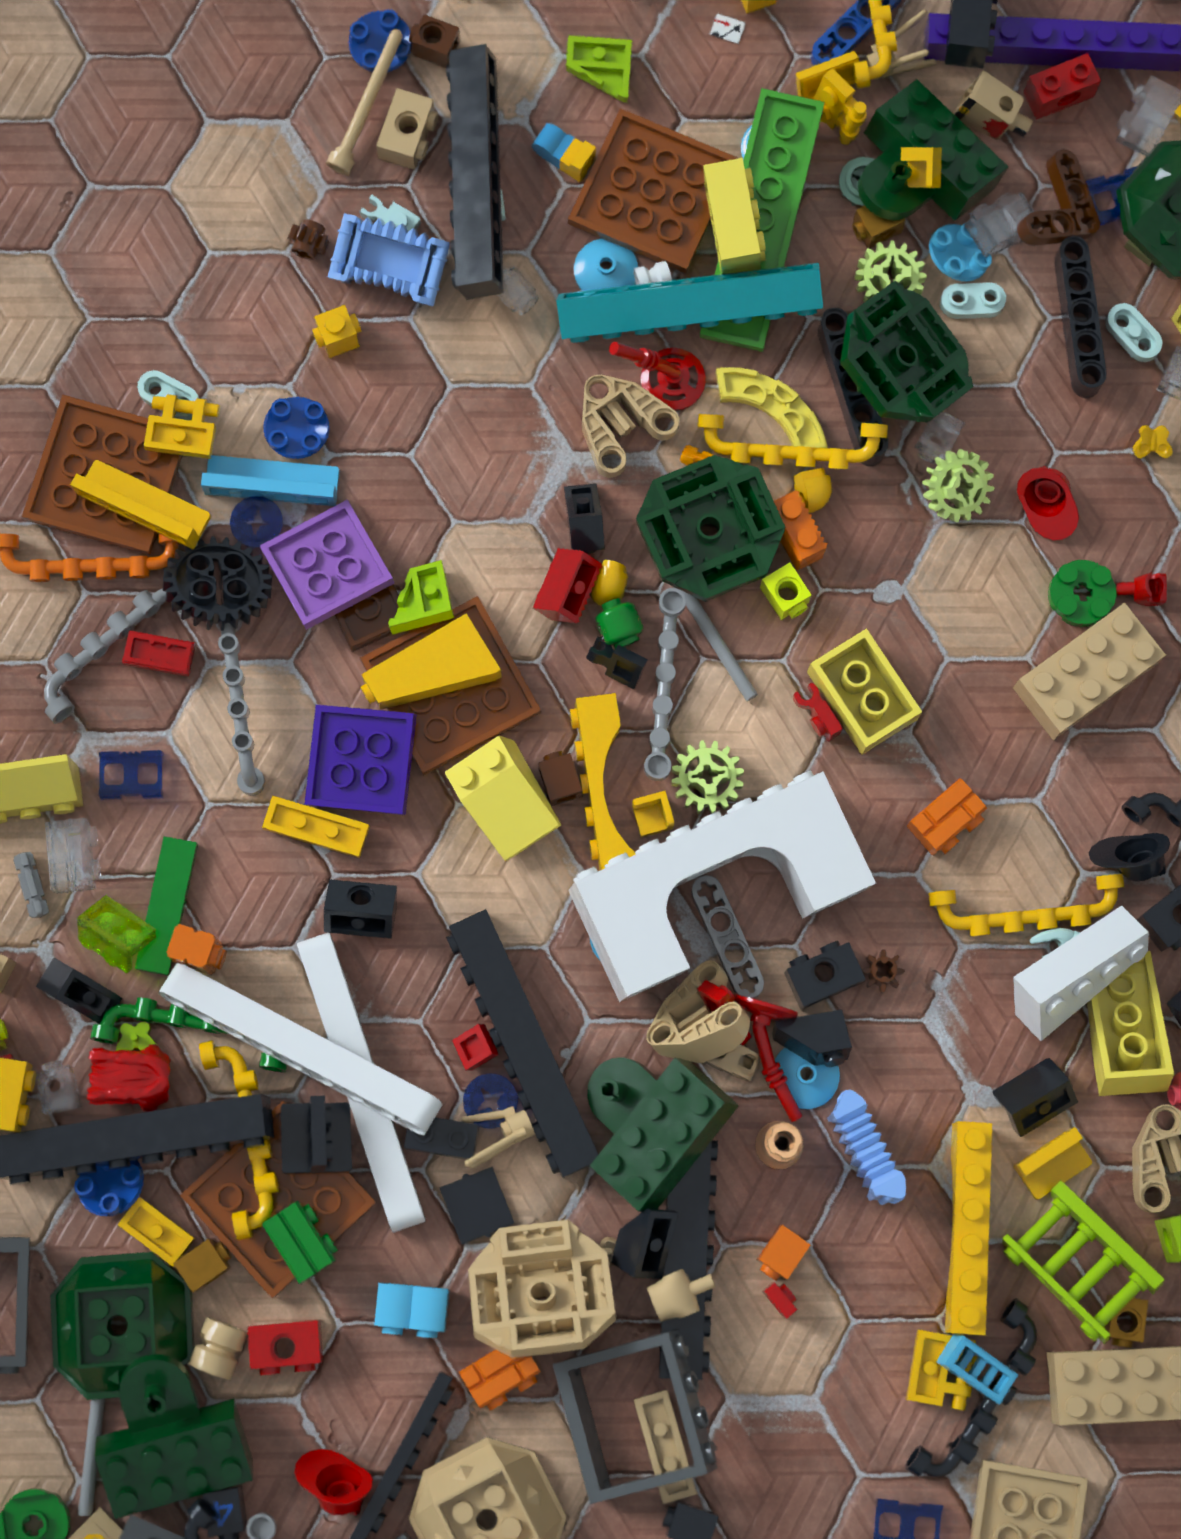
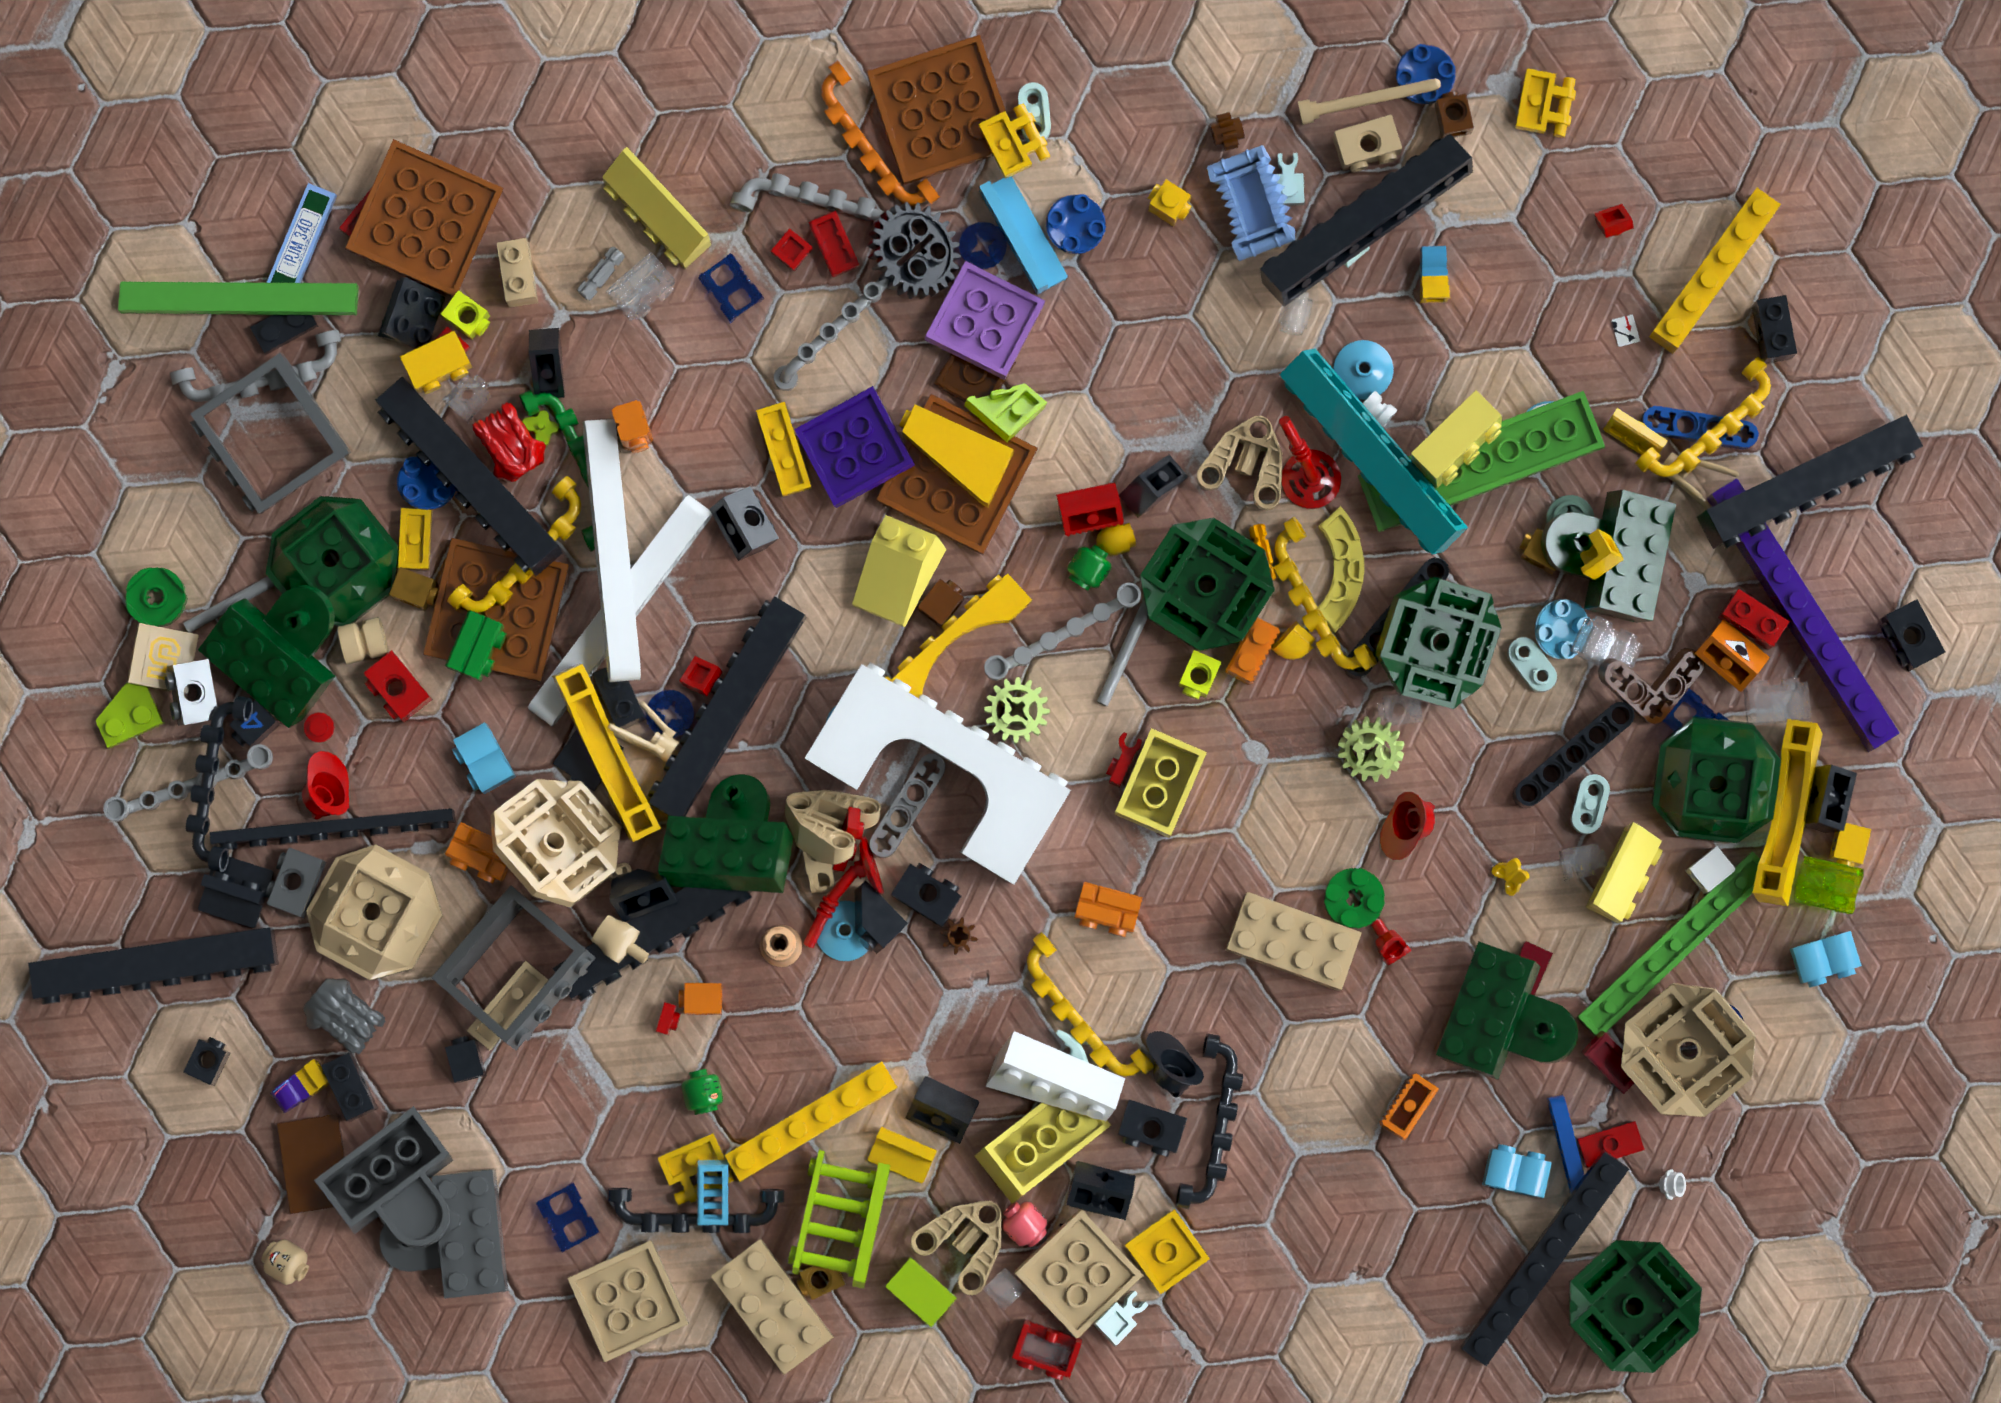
camera: 55 degrees right, 5 degrees up
yellow panel [70,460,211,550] -> none
clear neon green bracket [77,895,156,973] -> none
green tile [135,836,198,976] -> none
black bracket [280,1096,352,1174] -> none
lime wing [566,35,632,103] -> none
dark orange plate [568,108,738,274] -> none
black plate [586,636,648,689] -> none
yellow panel [632,791,675,838] -> none
yellow plate [813,68,867,145] -> none
light blue piece [827,1090,906,1205] -> none
yellowish green gear [855,241,927,302] -> none
tan torso [953,70,1033,140] -> none
none -> red plate [304,712,335,743]
none -> yellow arch [552,663,661,842]
none -> green head [681,1069,723,1115]
none -> red plate [771,228,813,271]
none -> orange brick [1694,619,1770,692]

